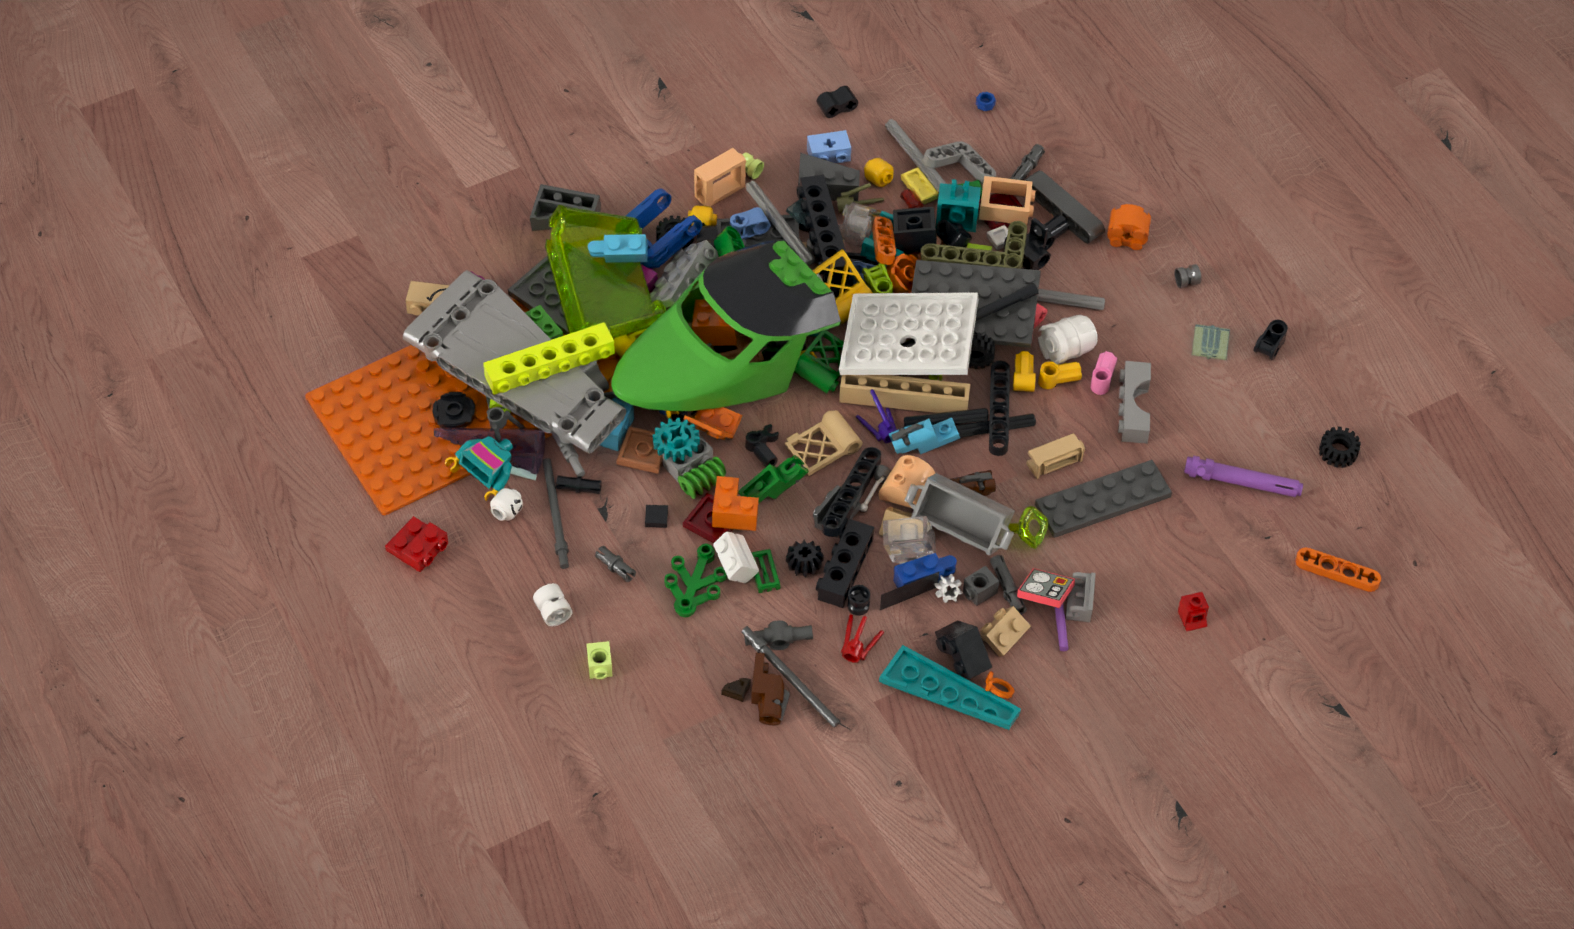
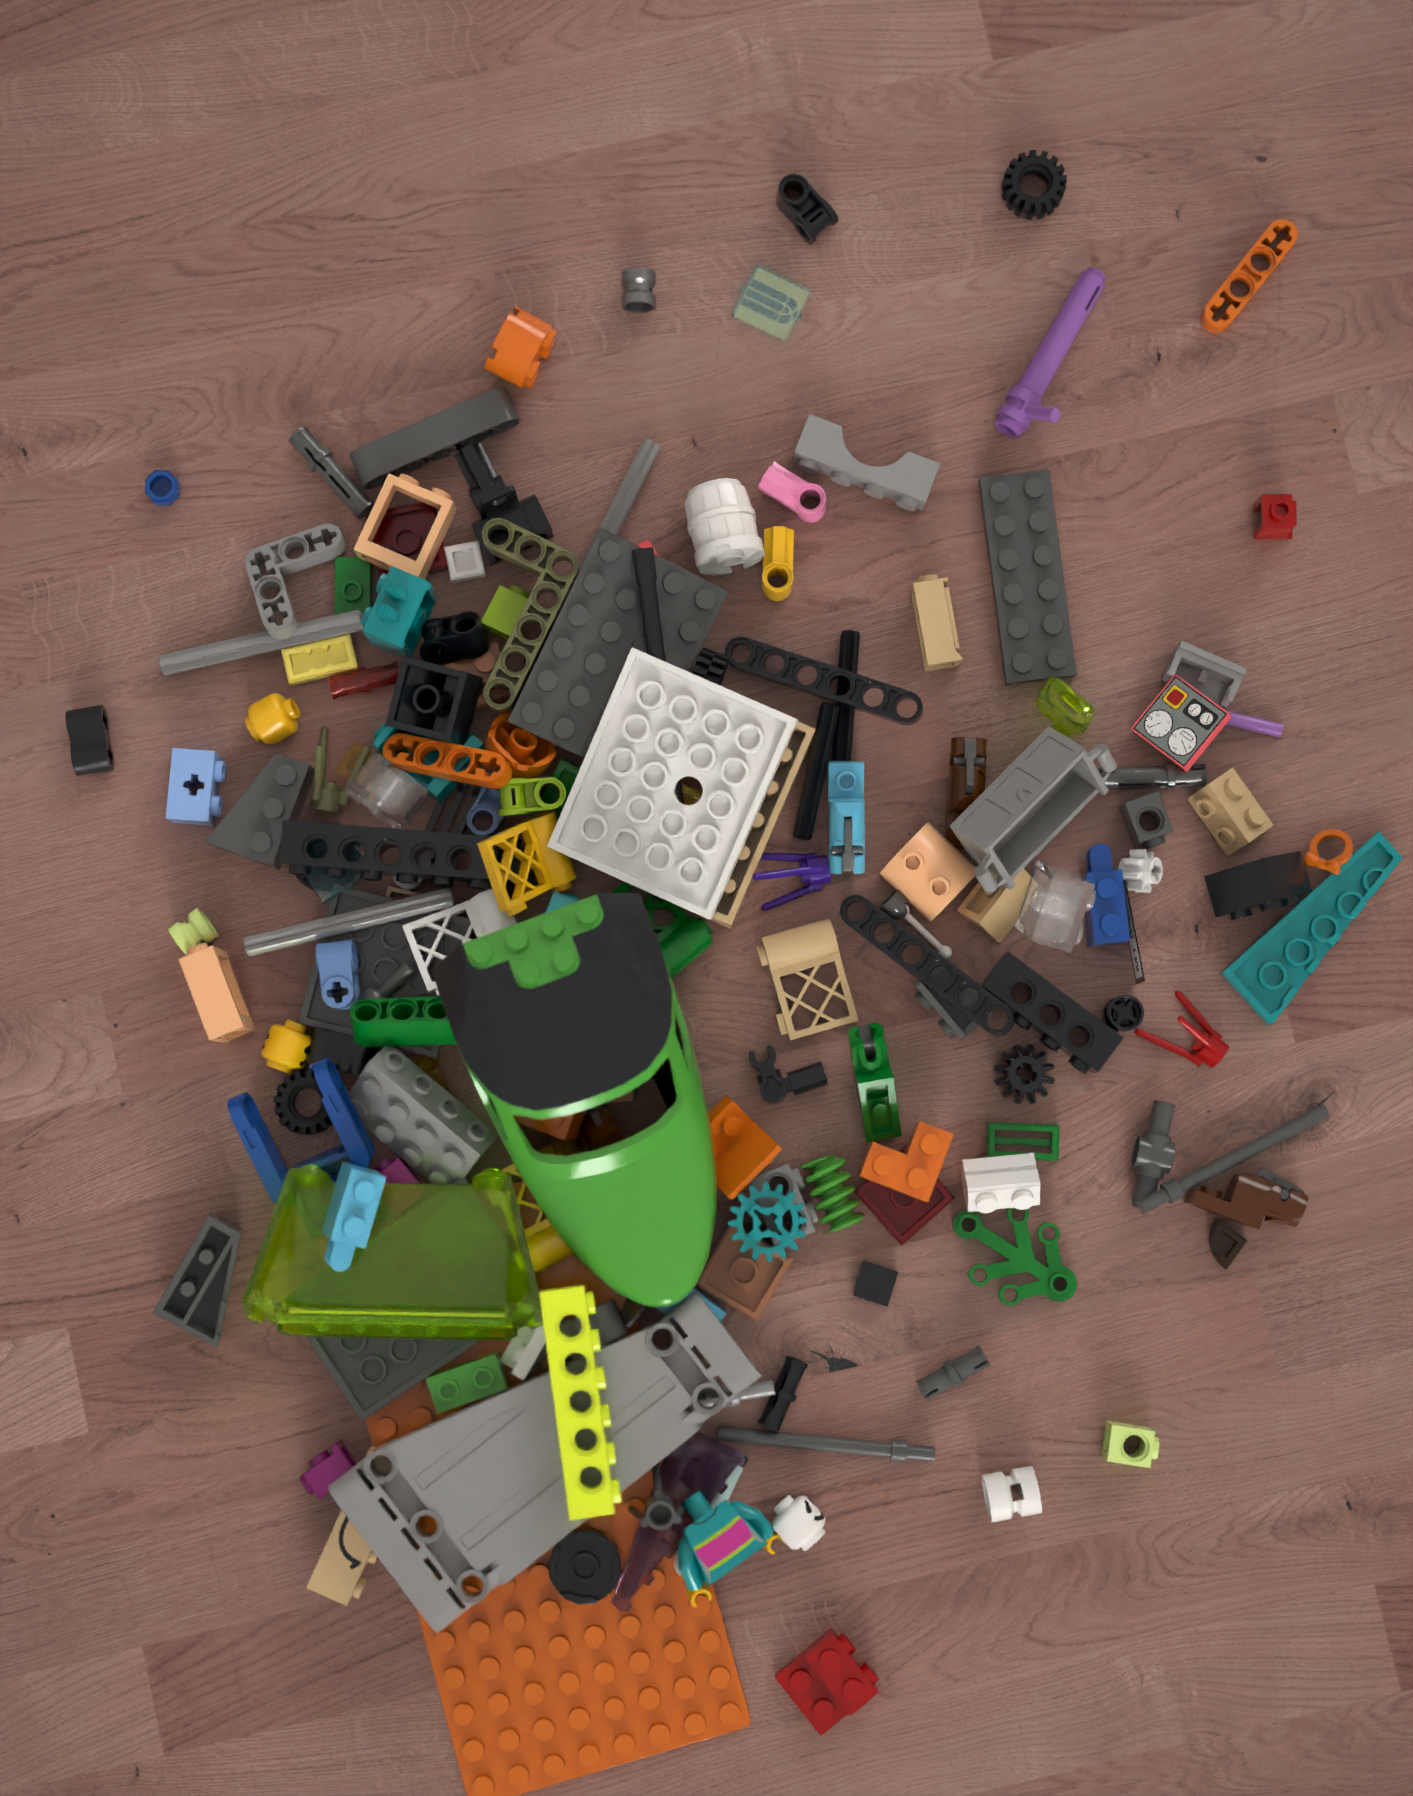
camera: 75 degrees left, 30 degrees up
yellow piece [1013,351,1036,392] -> none

